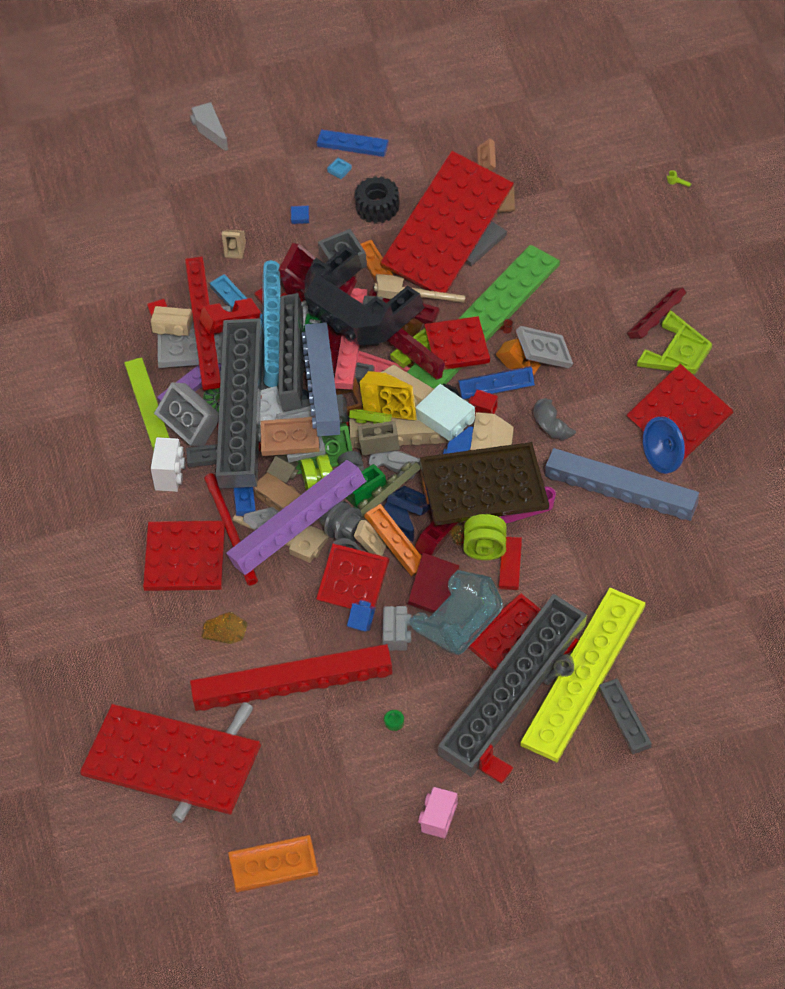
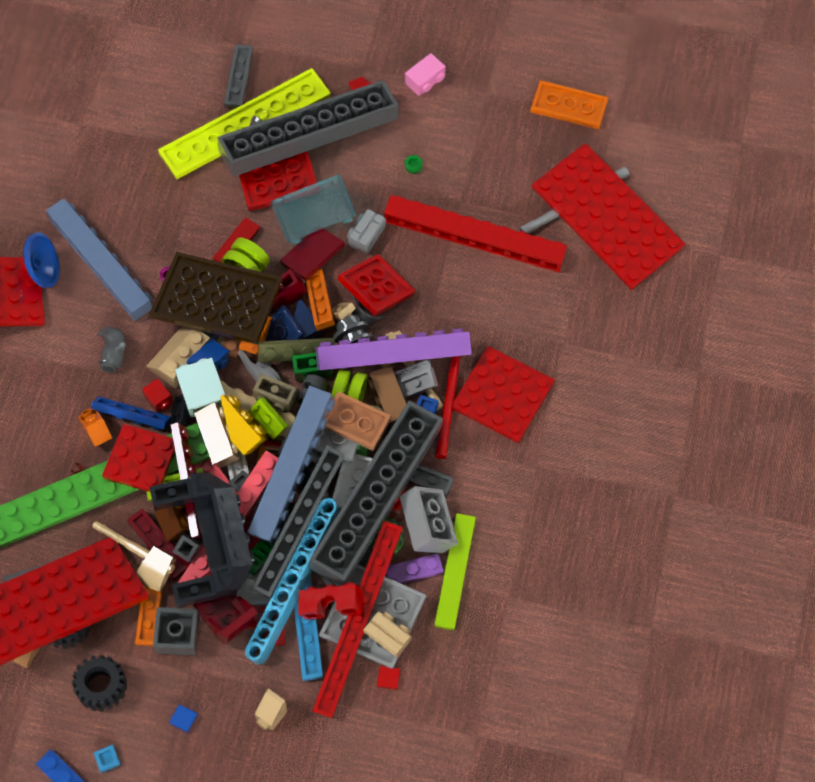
camera: 155 degrees left, 10 degrees up
white brick [151,437,185,492] -> none
clear yellow slope [201,611,248,644] -> none
blue brick [347,600,376,632] -> none
light grey plate [516,326,573,368] -> none

